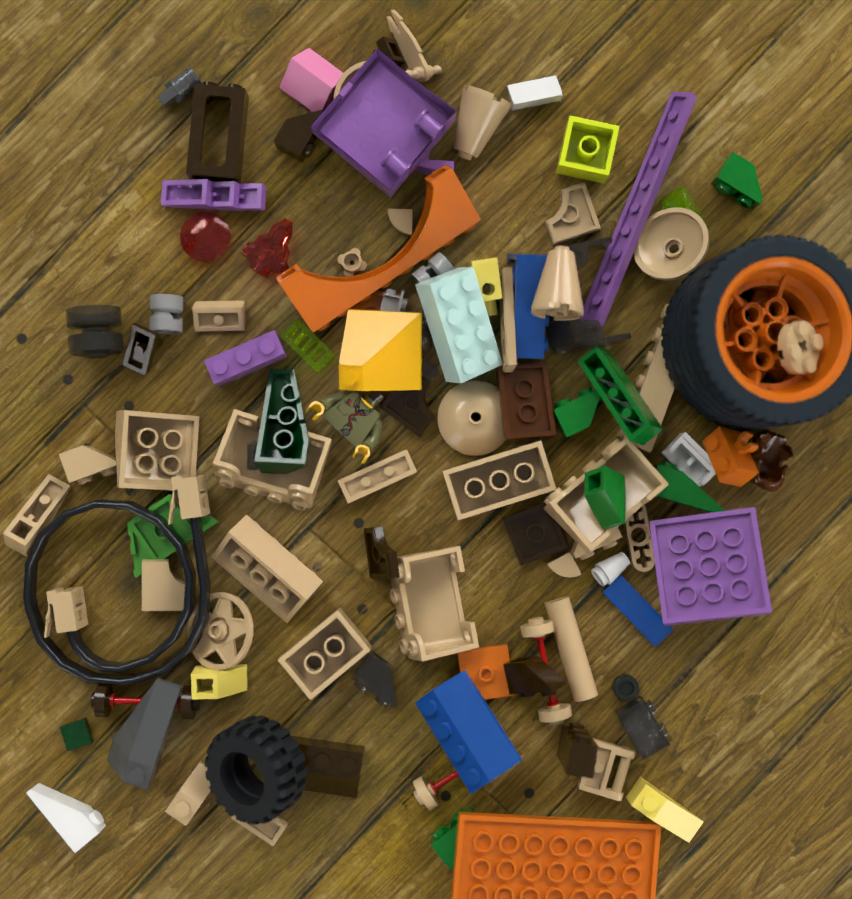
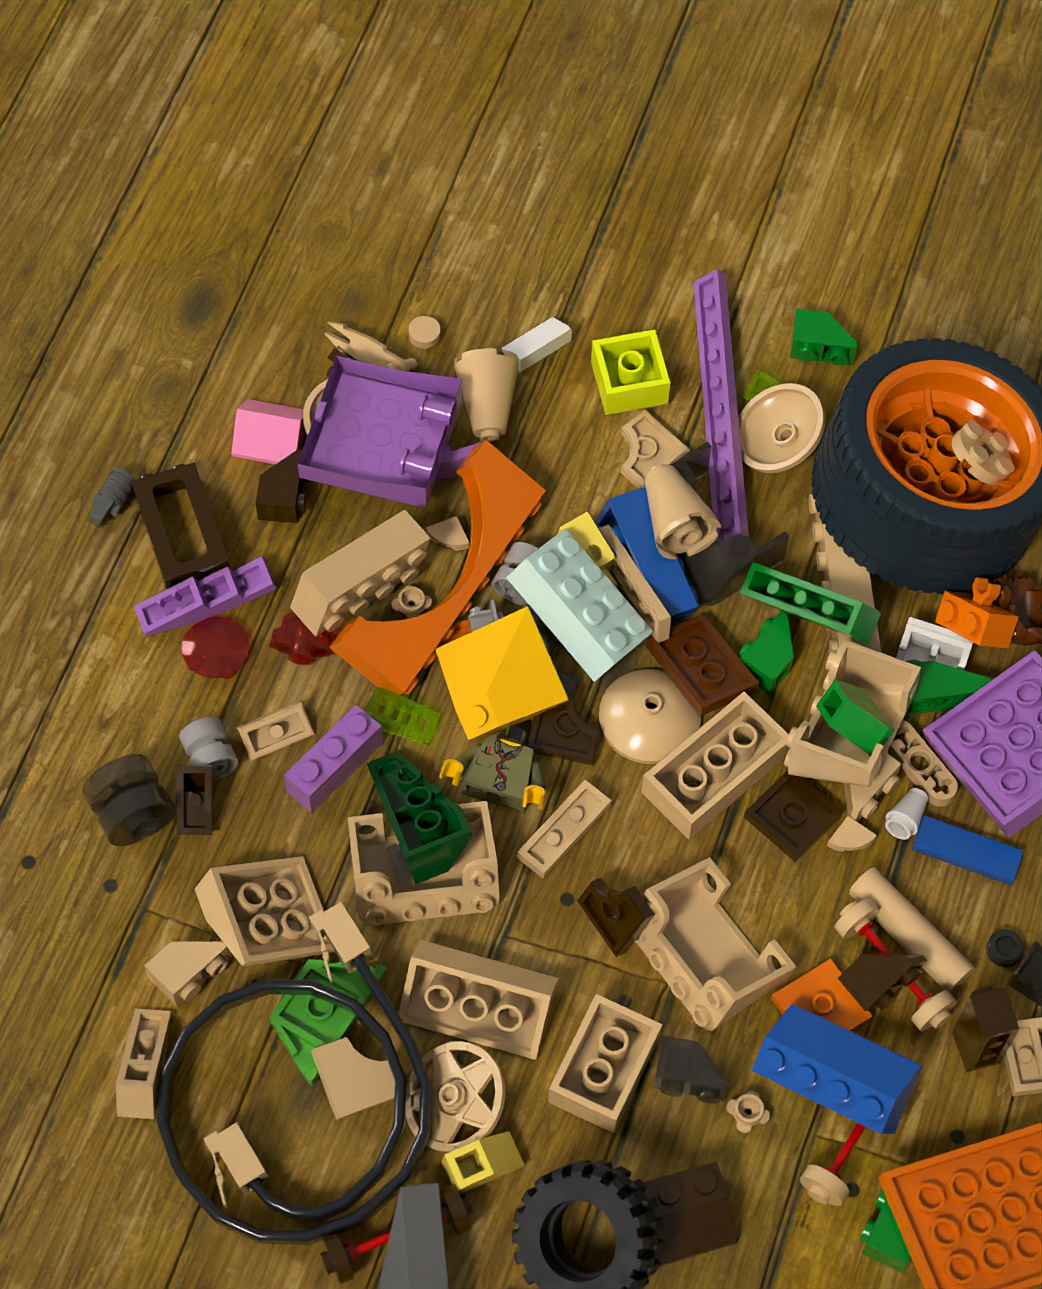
camera: 25 degrees left, 25 degrees down
none -> tan brick [290,510,431,637]
none -> tan tile [409,316,440,349]
none -> tan plate [726,1091,770,1133]

